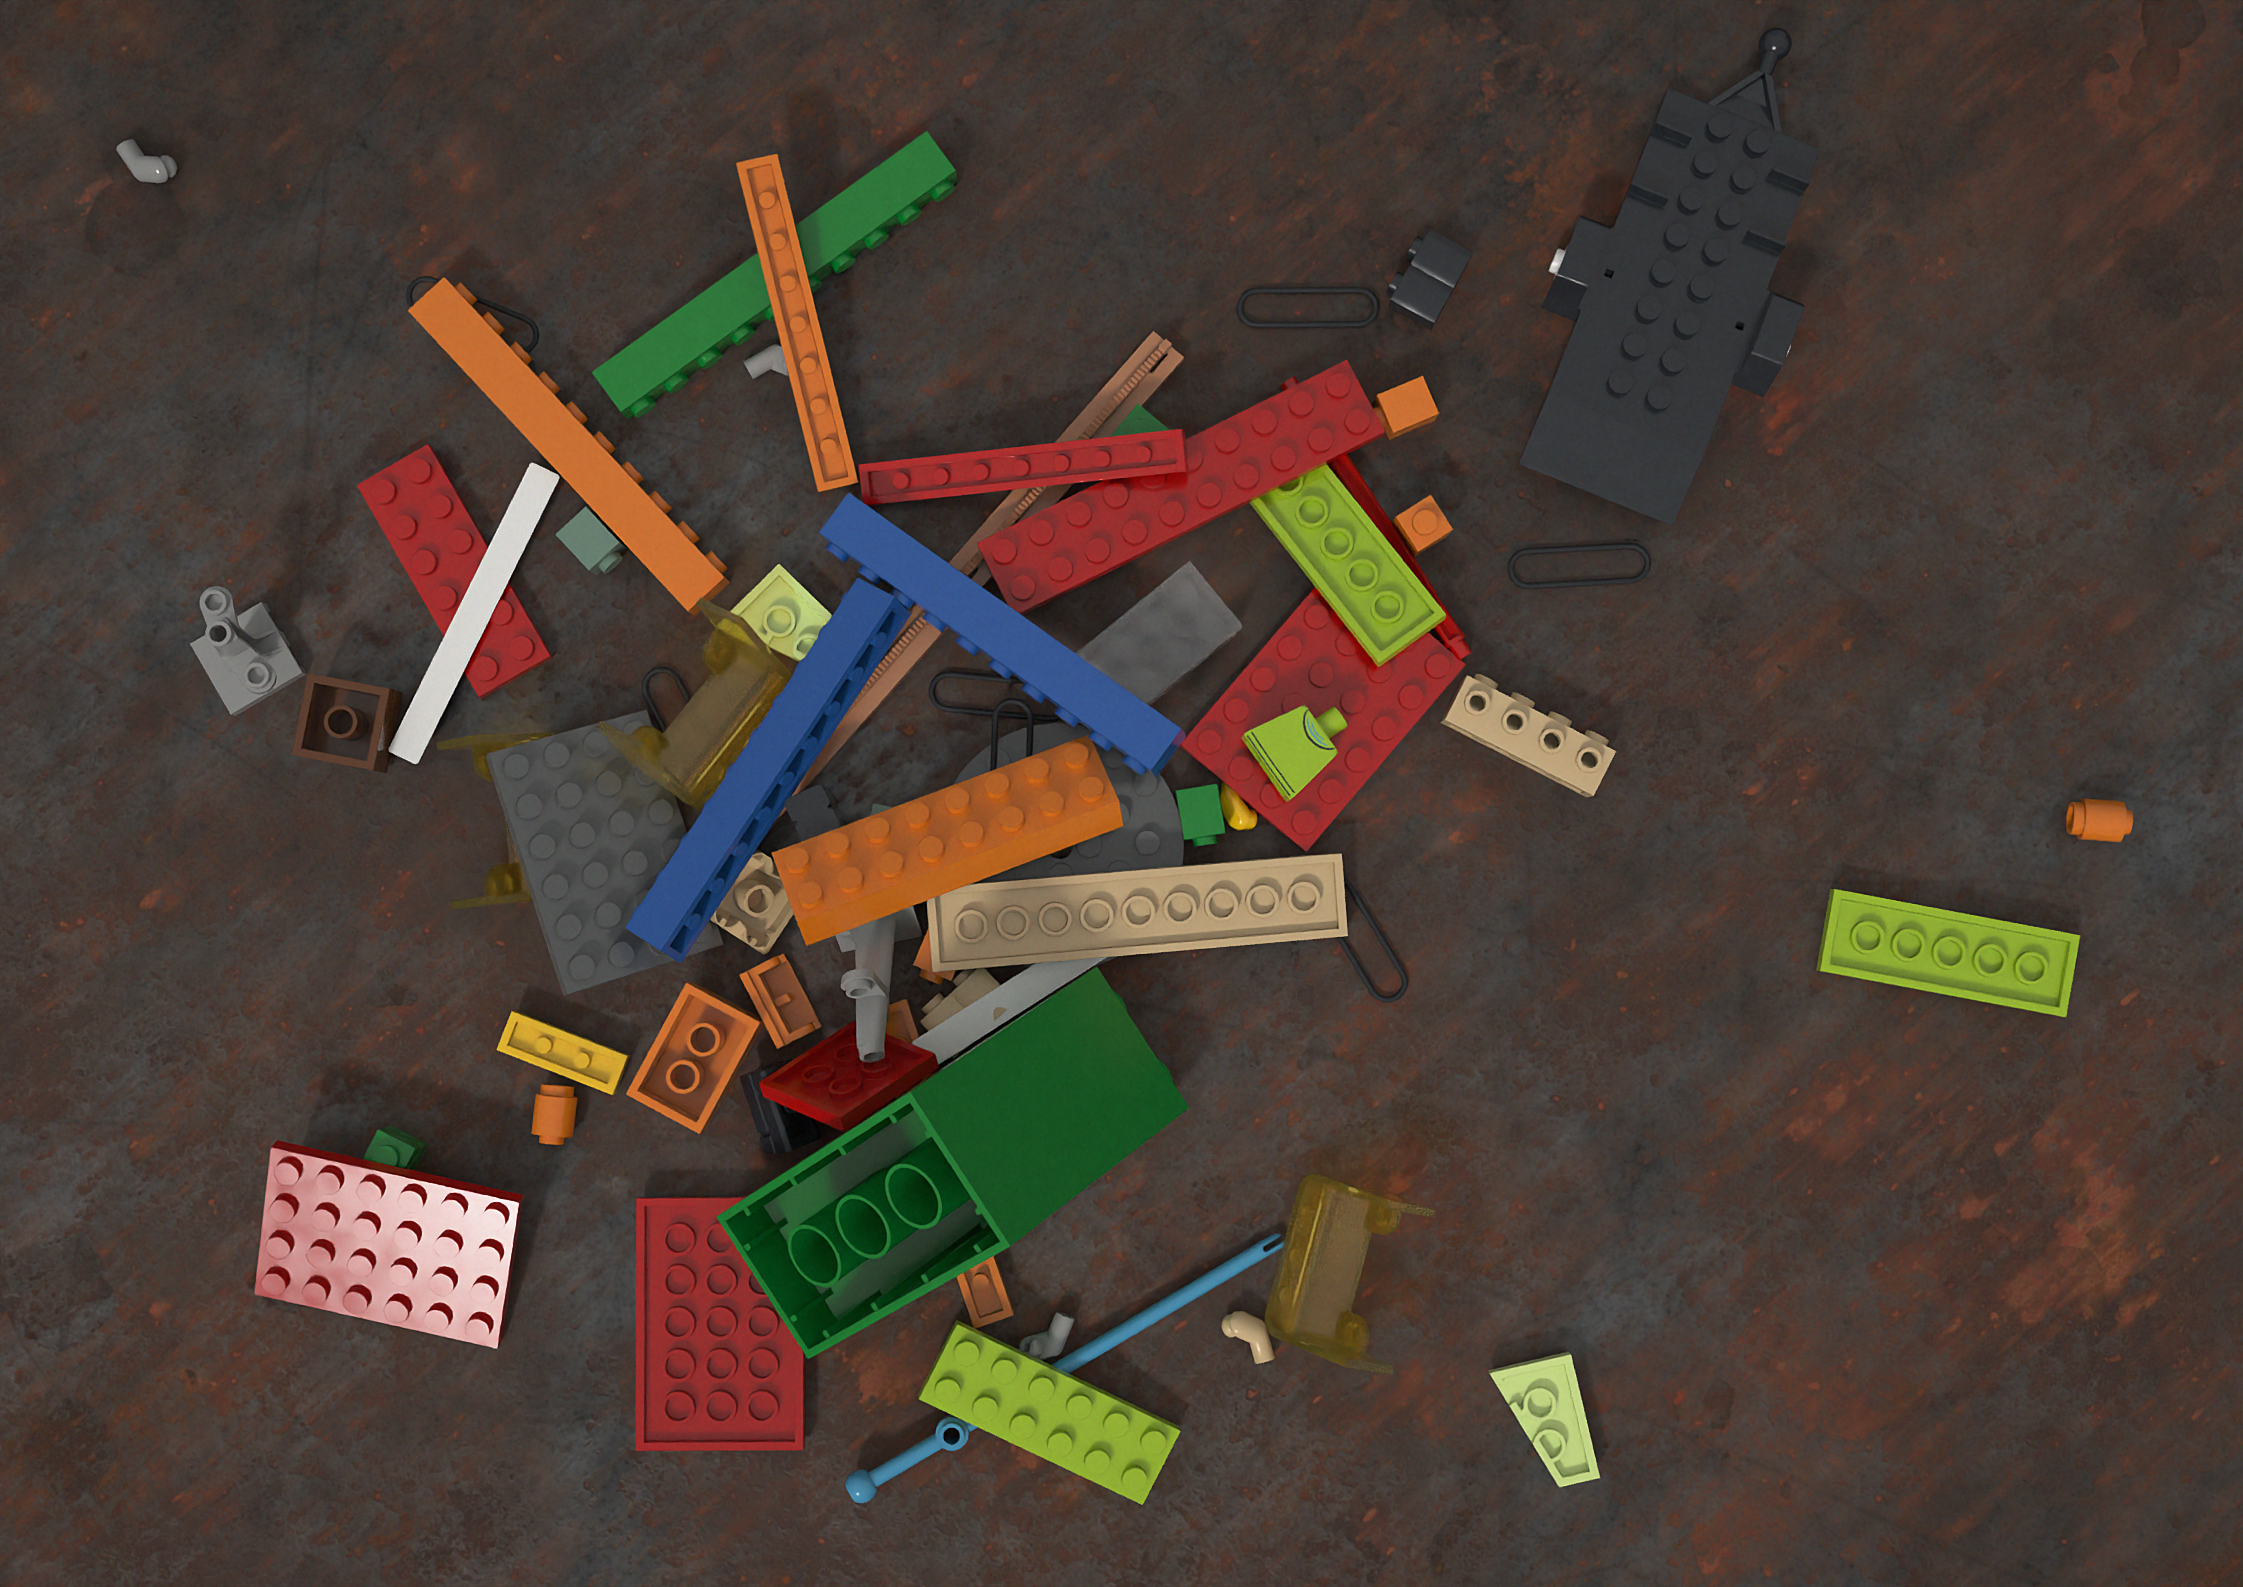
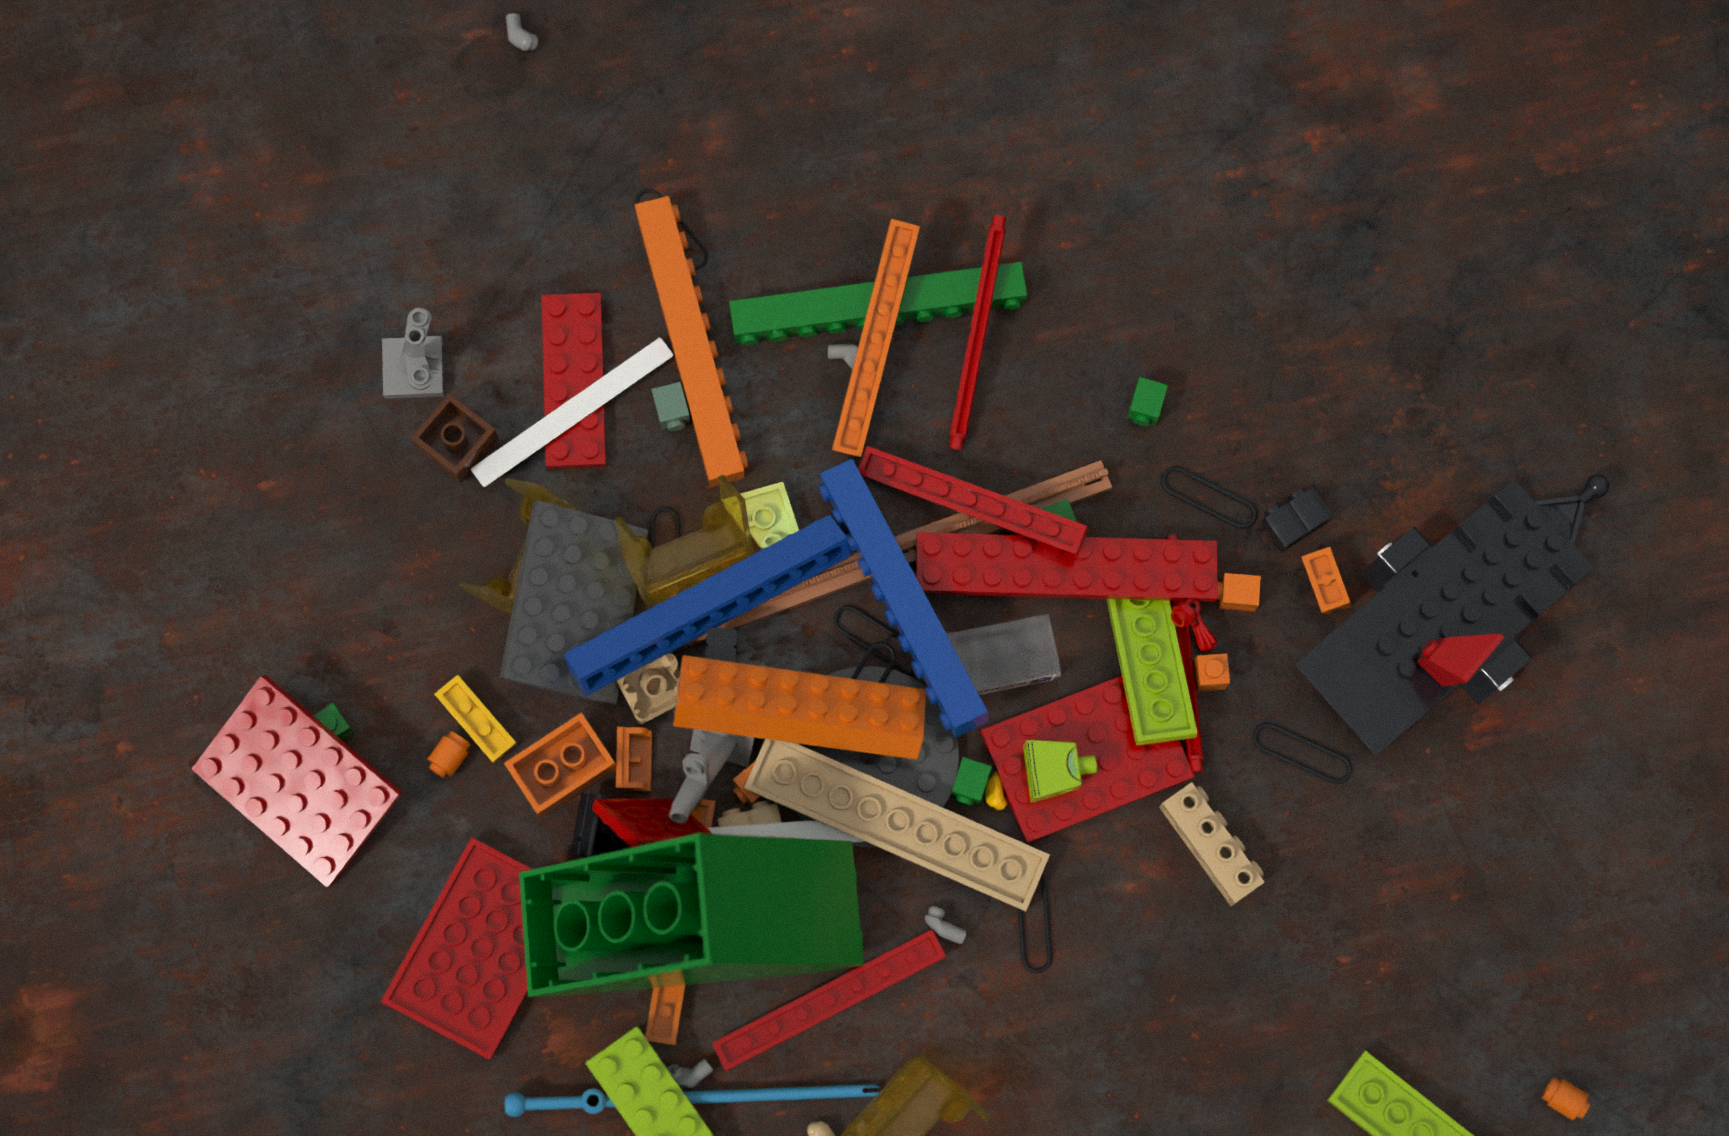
camera: 20 degrees right, 10 degrees down
none -> red plate [712,929,946,1071]
none -> light grey arm [925,906,966,944]
none -> red piece [949,215,1006,450]
none -> green brick [1127,377,1168,427]
none -> red piece [1171,598,1218,652]
none -> orange hinge [1302,547,1351,615]
none -> red slope [1417,633,1504,687]

